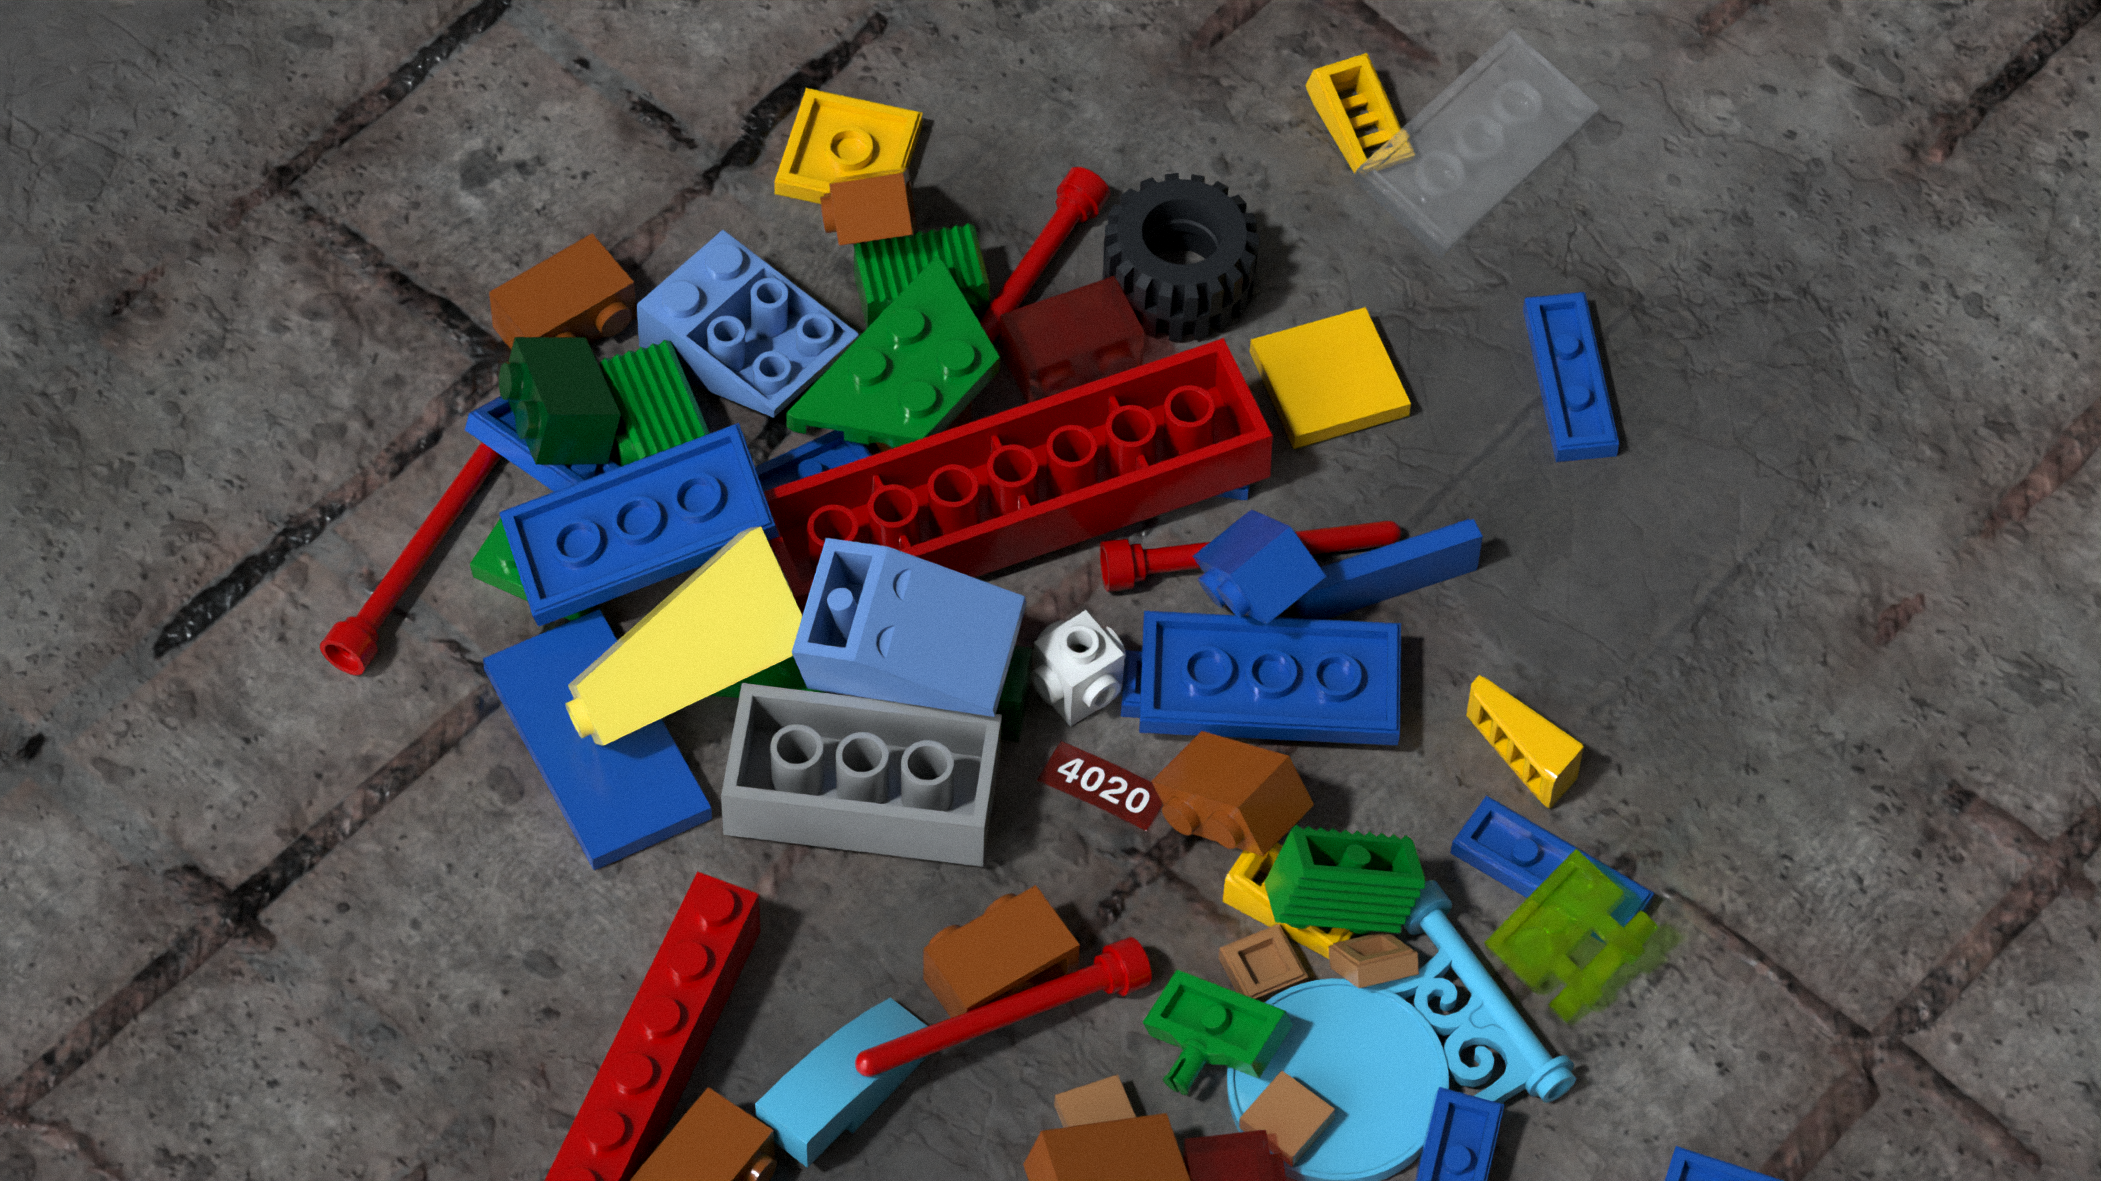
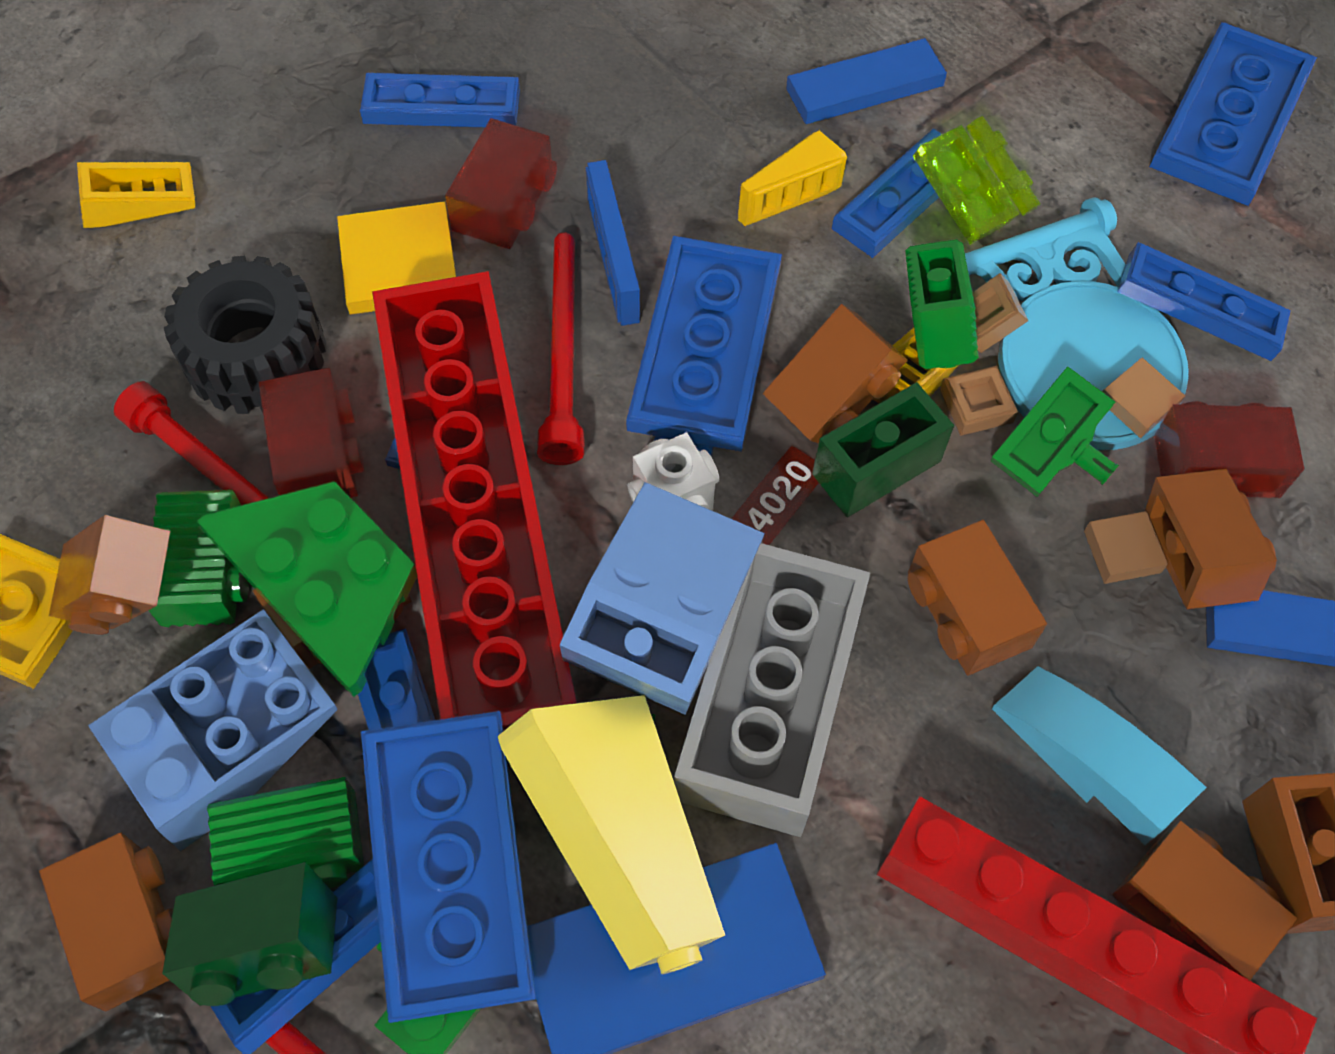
camera: 80 degrees left, 5 degrees up
red piece [855,937,1152,1077] -> none
blue brick [1192,509,1327,625] -> none
clear tile [1352,29,1600,259] -> none
none -> clear red brick [445,118,557,250]
none -> blue tile [786,38,947,125]
none -> dark green brick [812,382,954,518]

